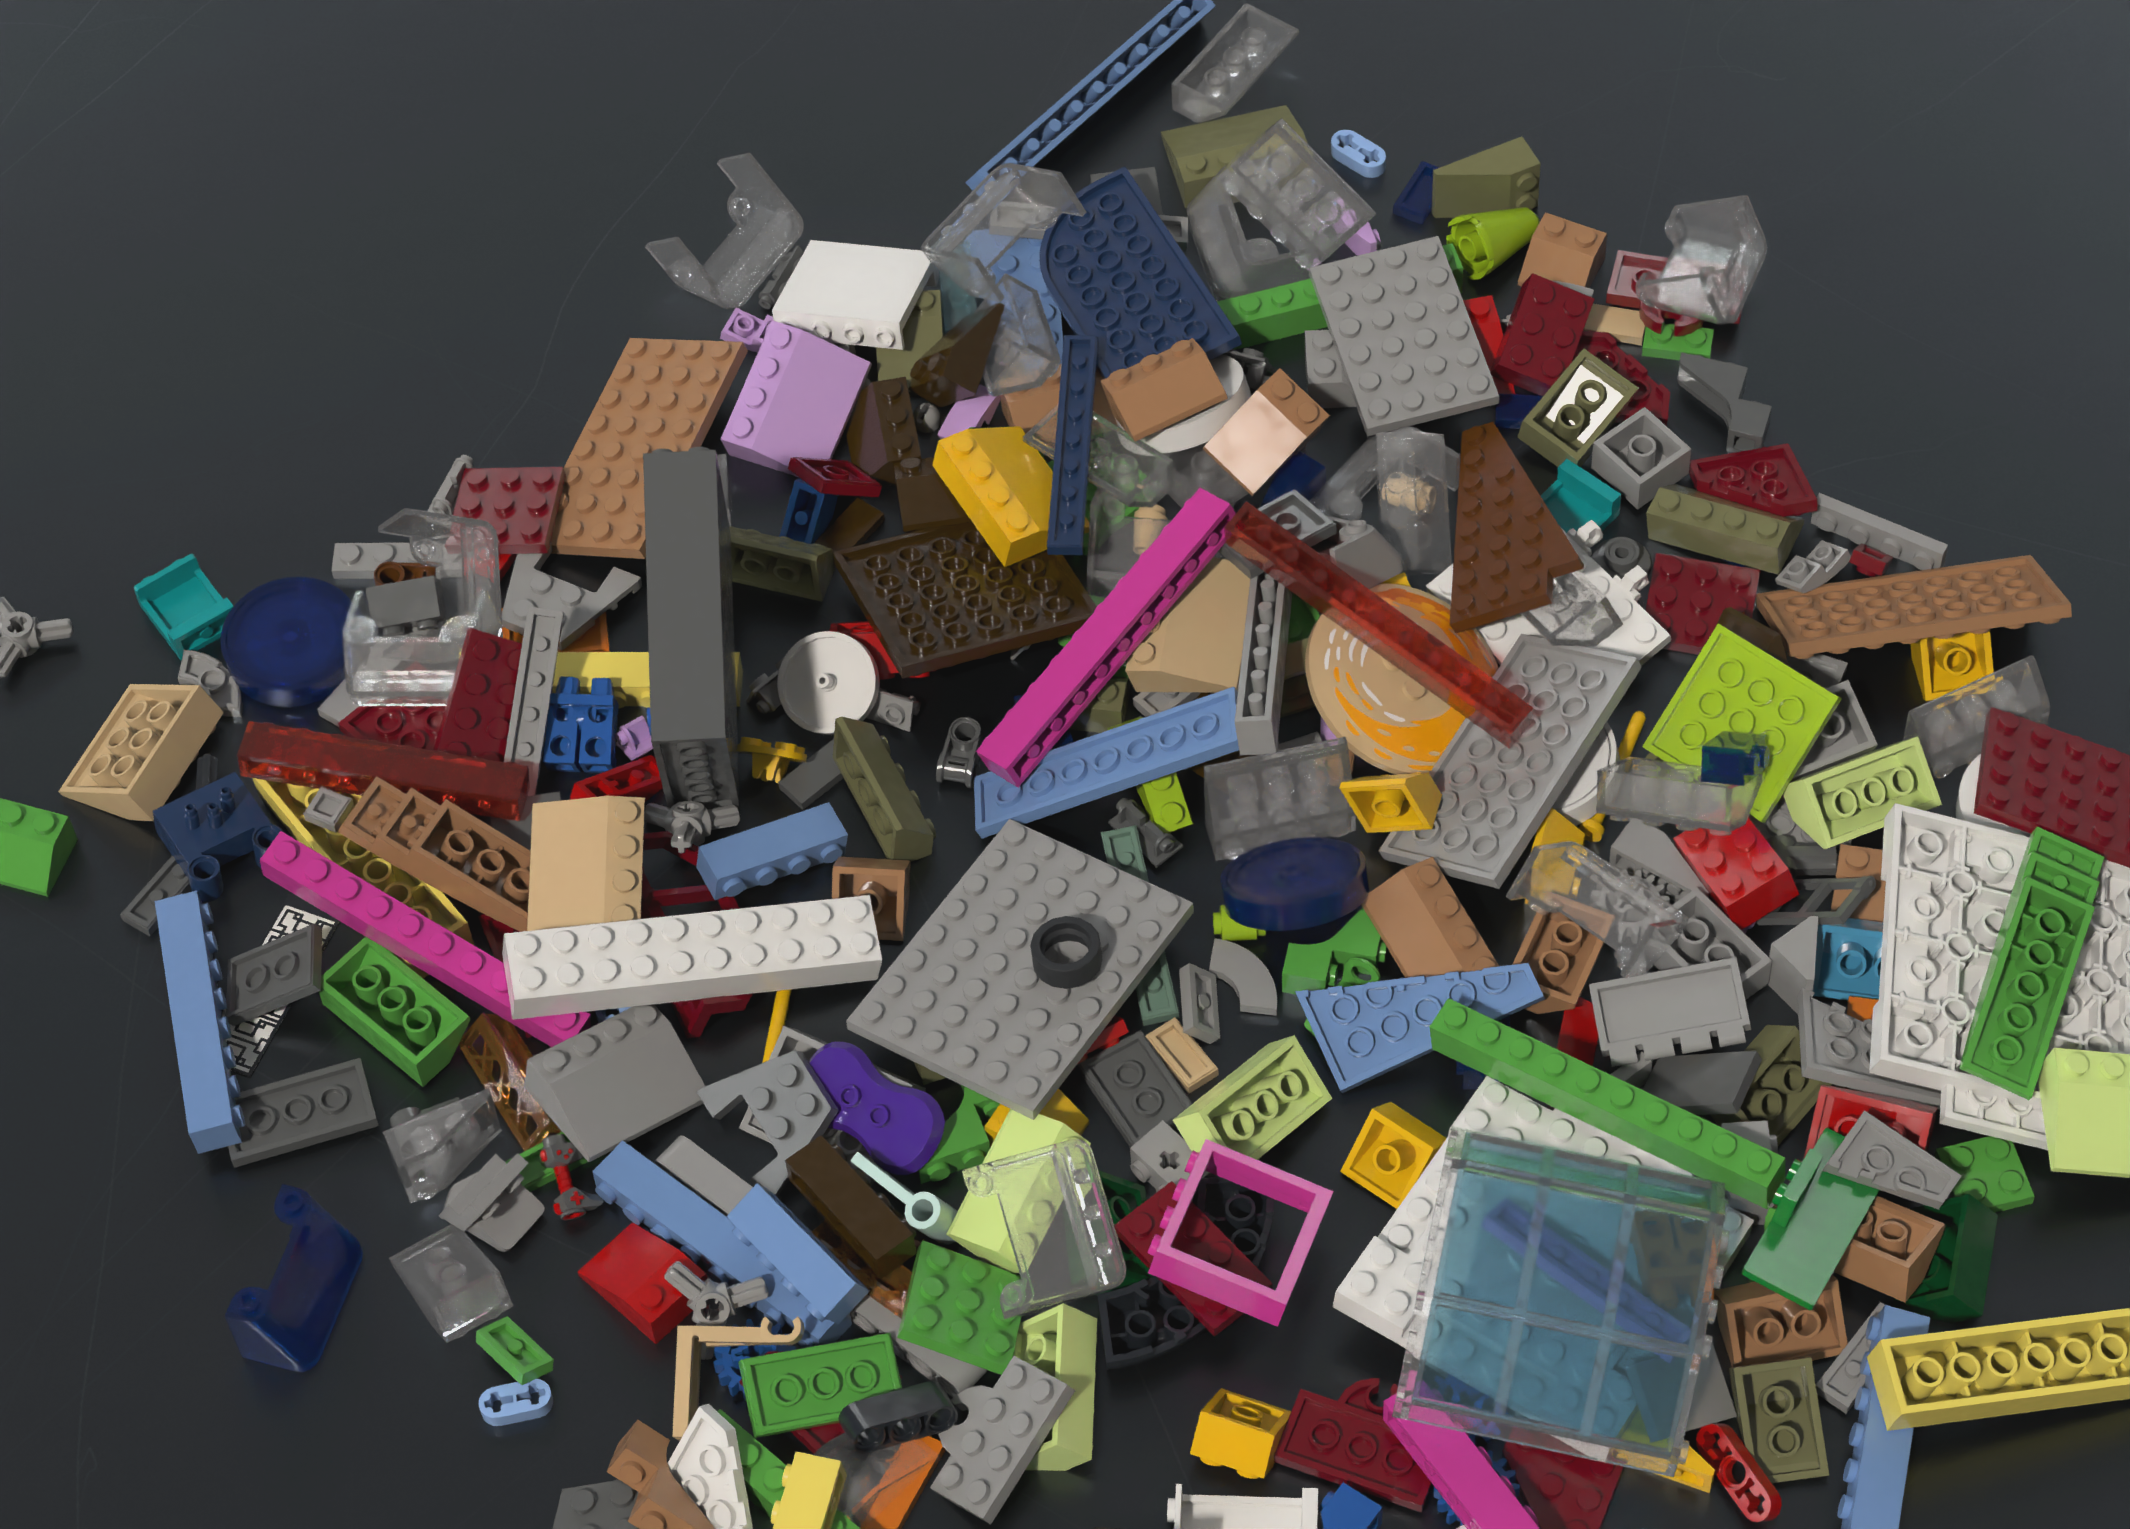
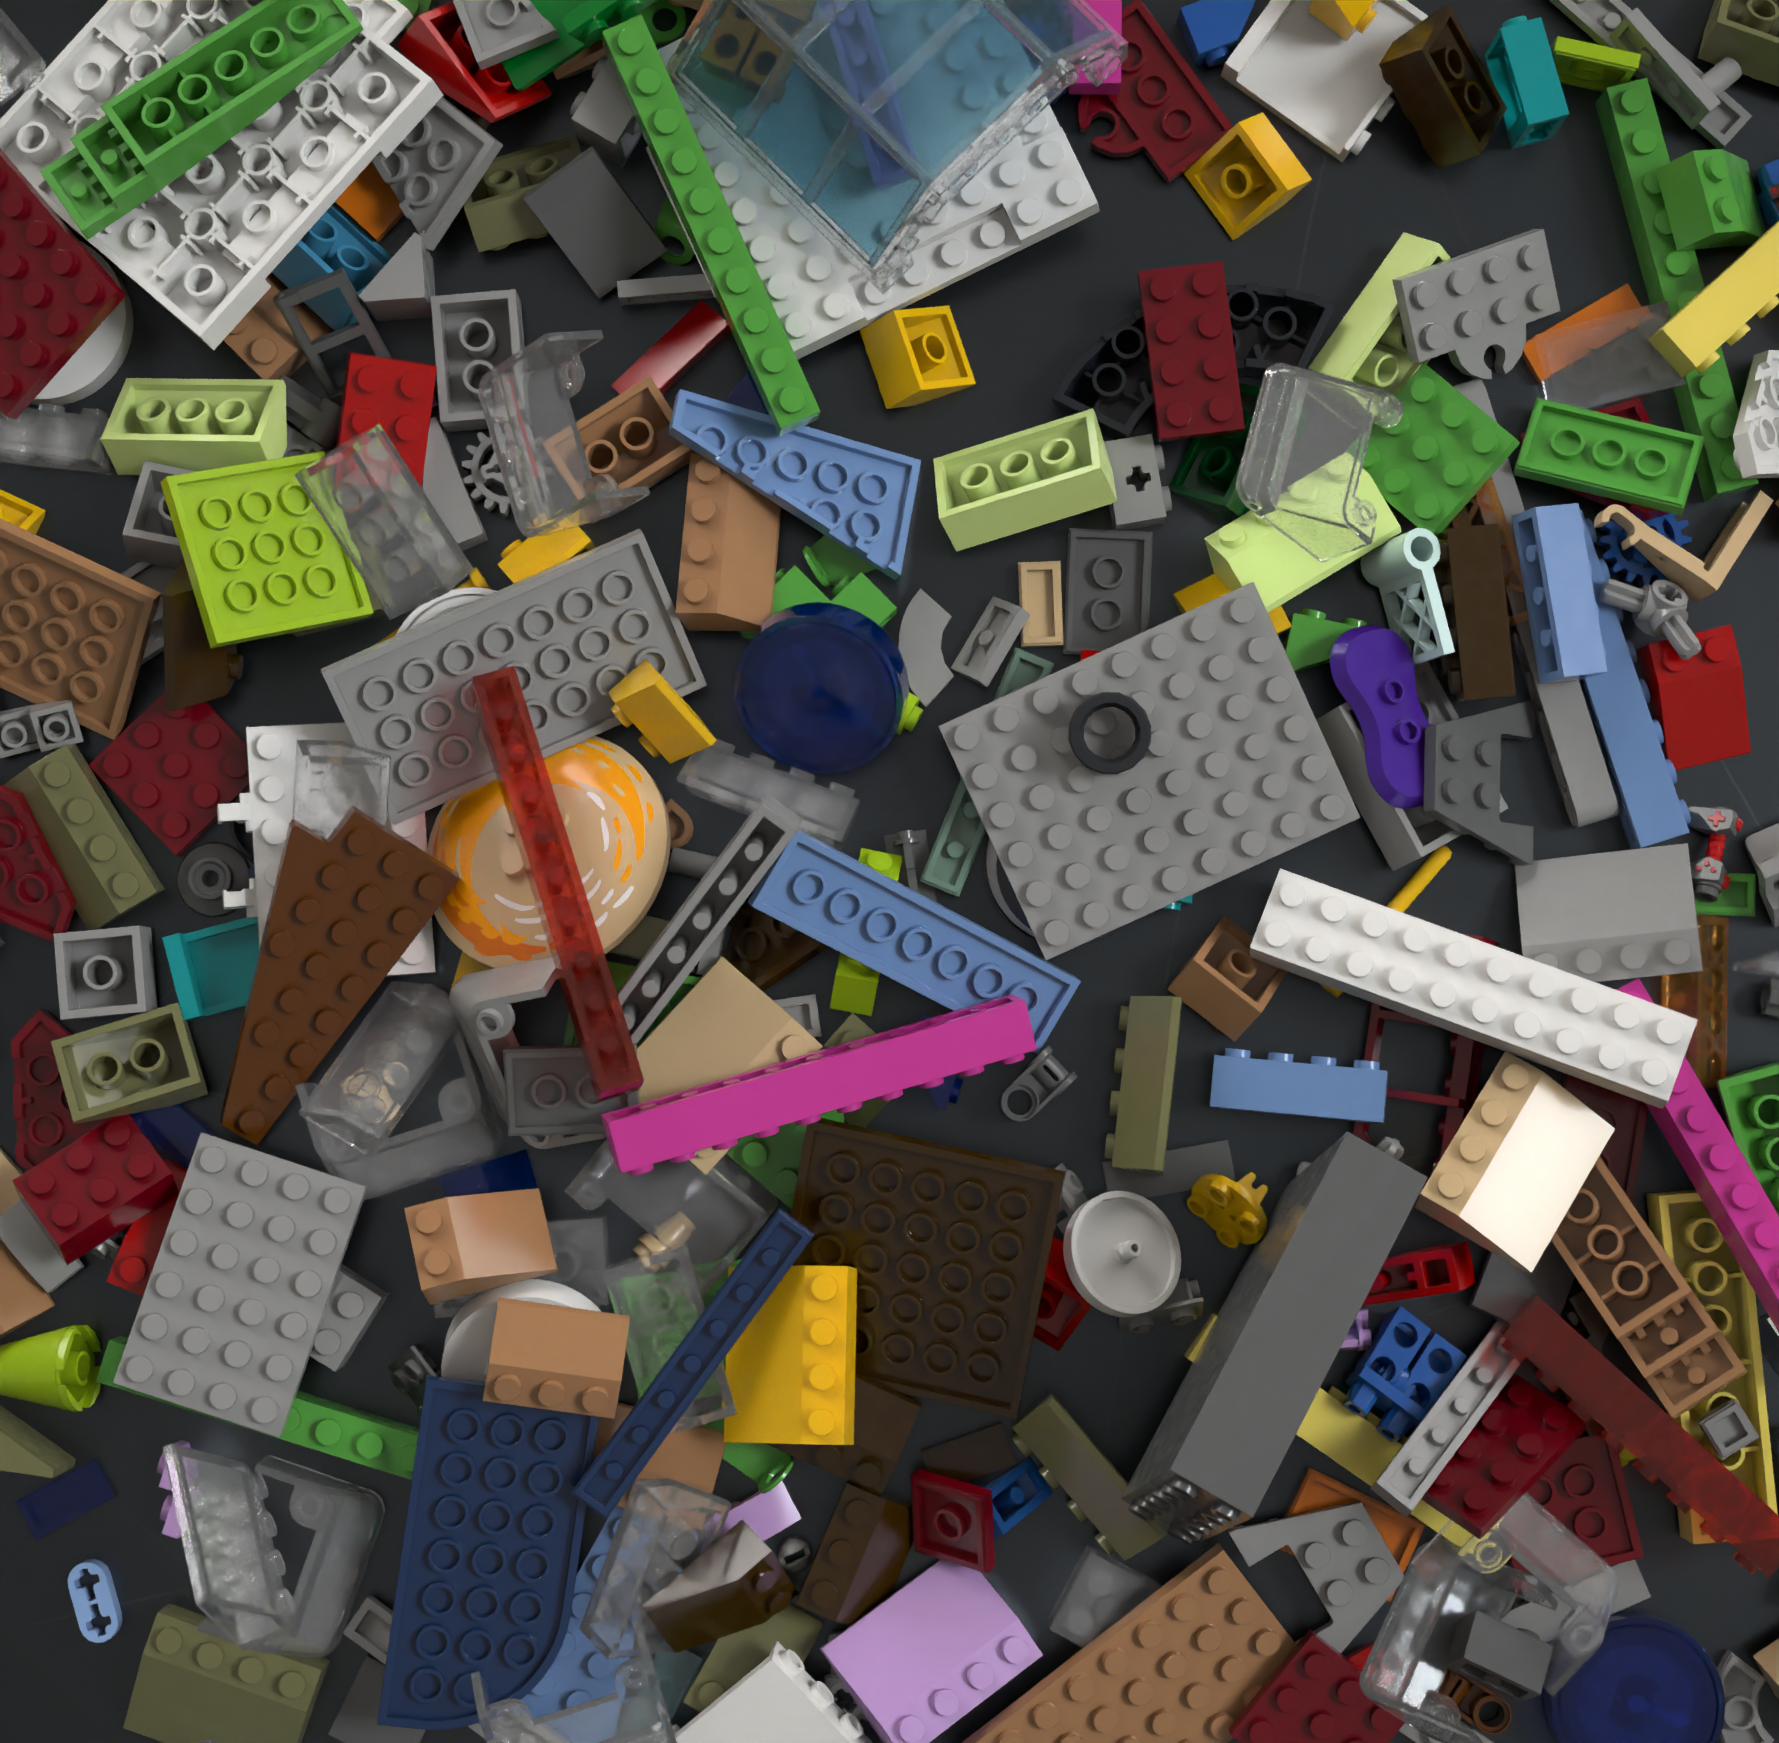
camera: 155 degrees left, 30 degrees up
black beam [838,1381,958,1453] -> none
dark pink window [1148,1139,1334,1327] -> none
light grey hinge [1589,957,1751,1067] -> none
brick [1701,731,1770,786] -> none

